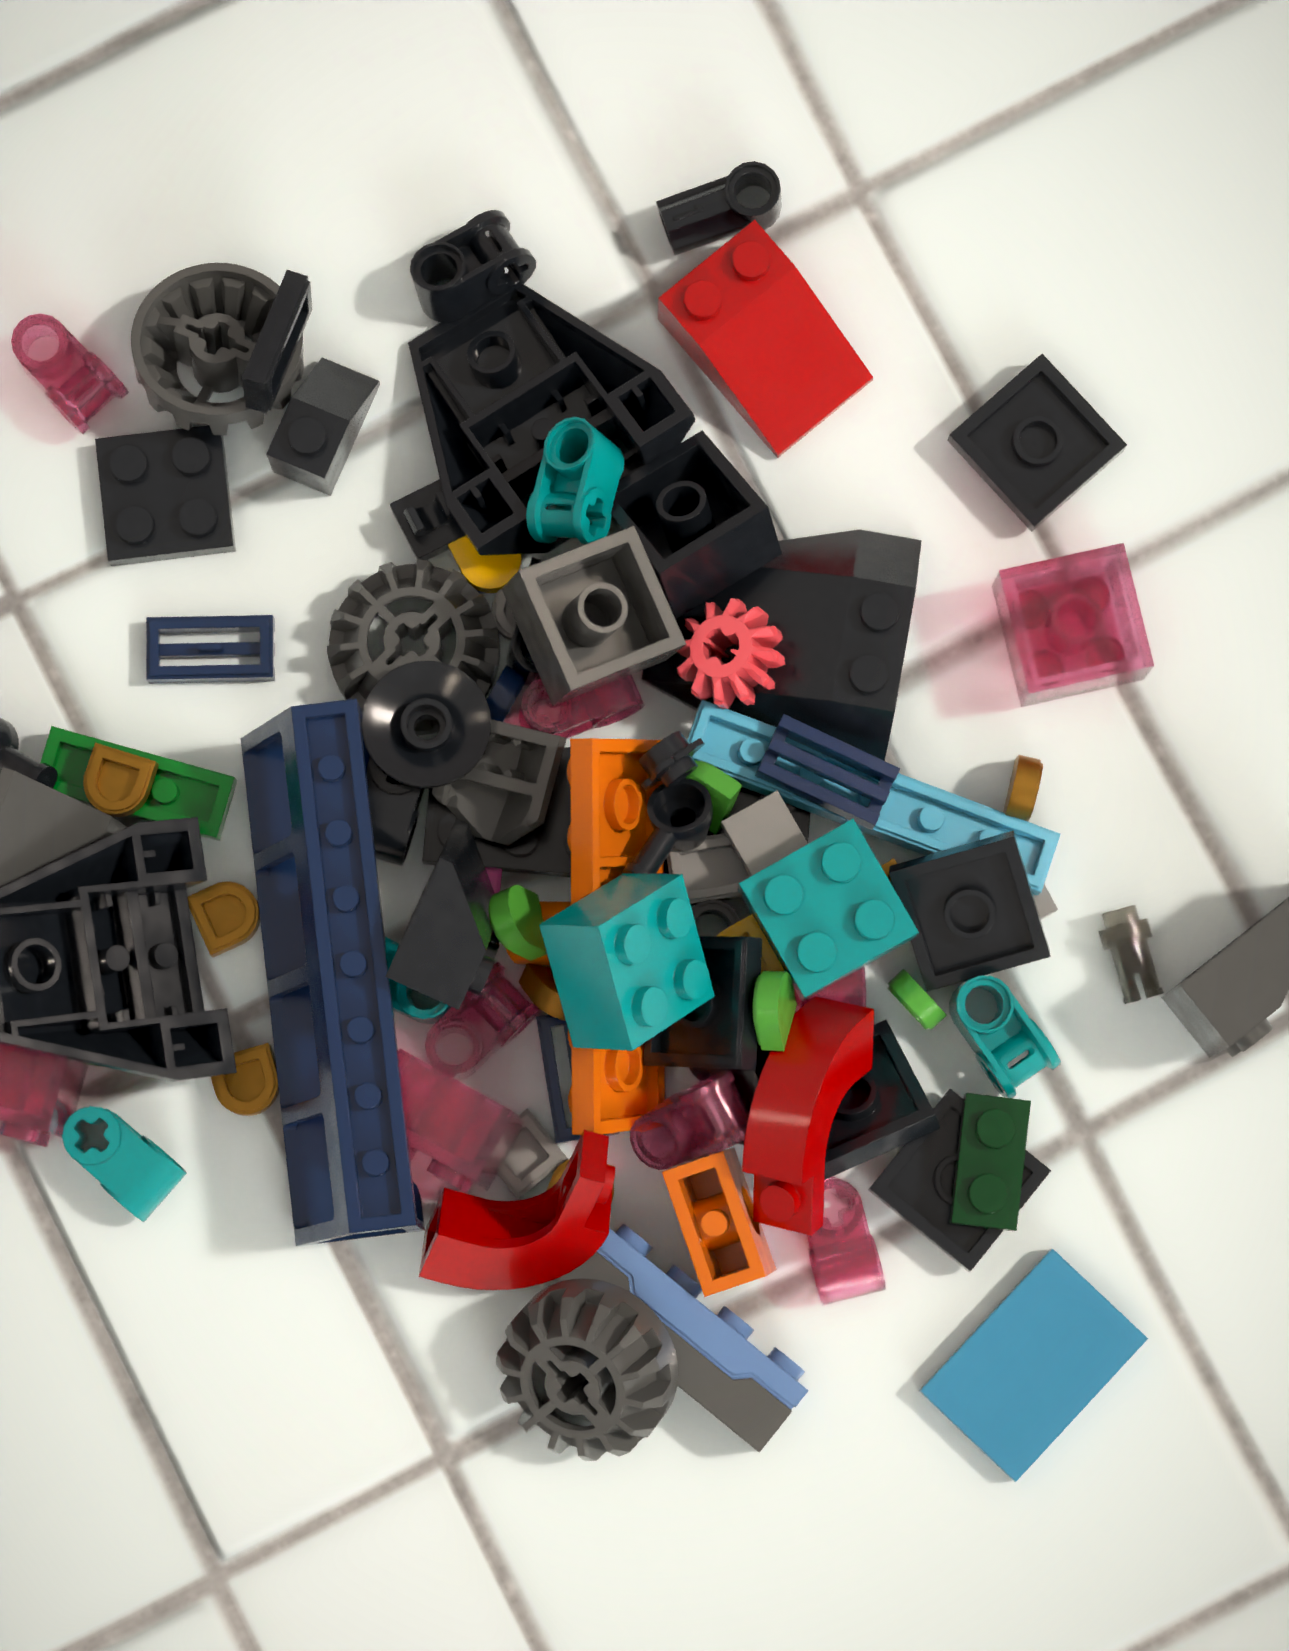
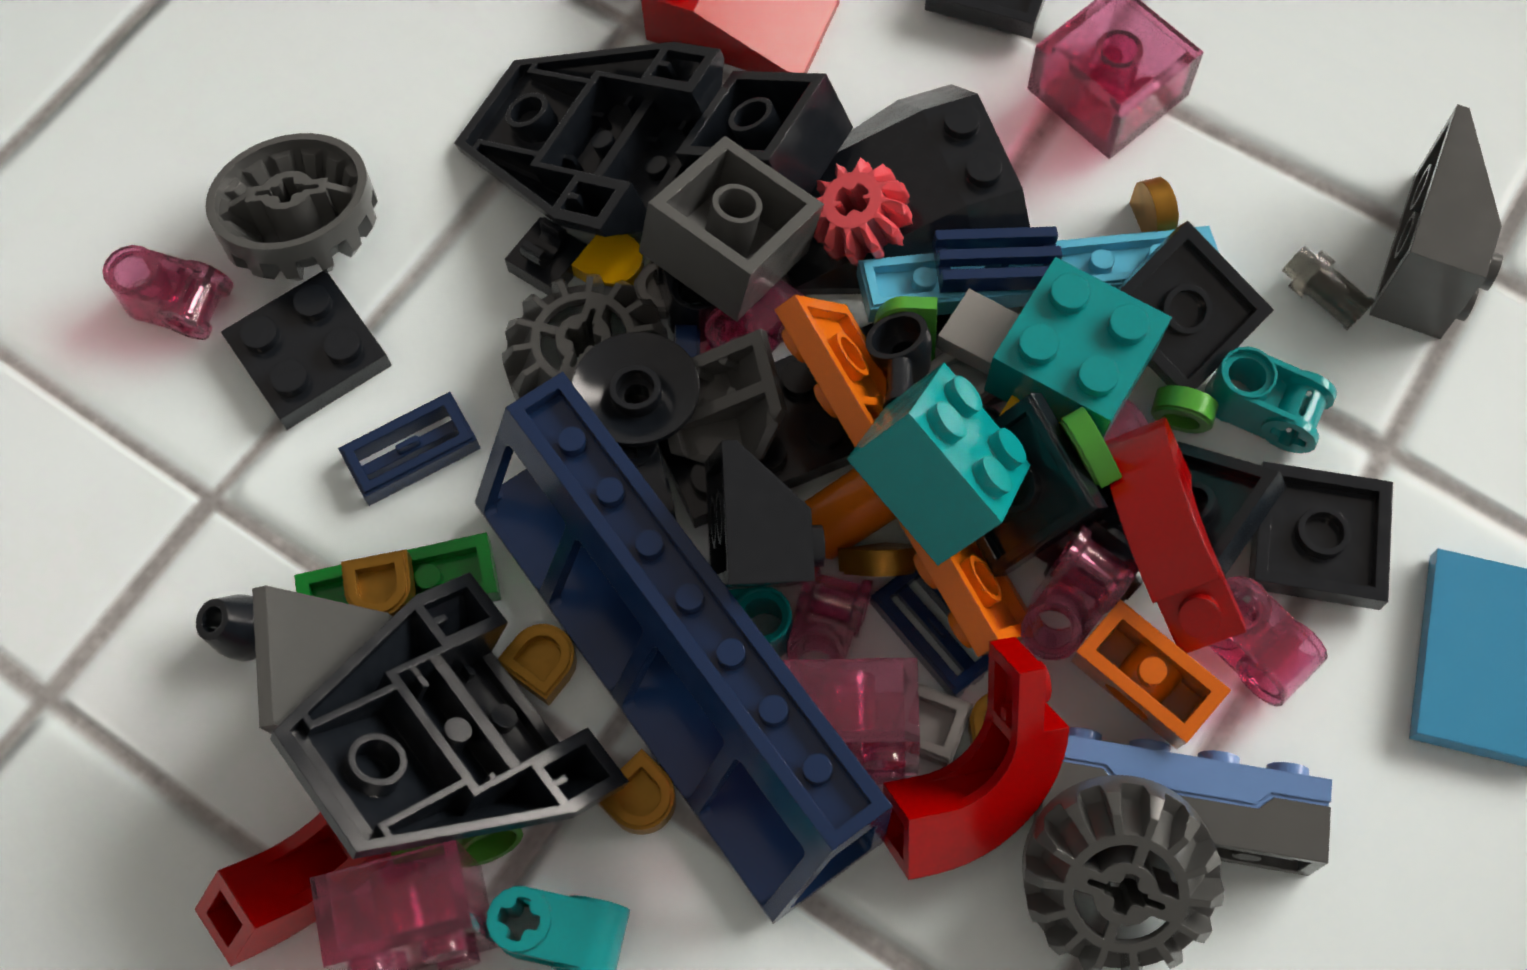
camera: 25 degrees left, 15 degrees down
black tile [242,270,312,414] -> none
black slope [266,357,380,496] -> none
black piece [410,210,536,323] -> none
bright green tile [488,885,547,961] -> none
teal piece [526,417,624,545] -> none
black plate [638,731,705,791] -> none
dark green plate [950,1093,1031,1231] -> none

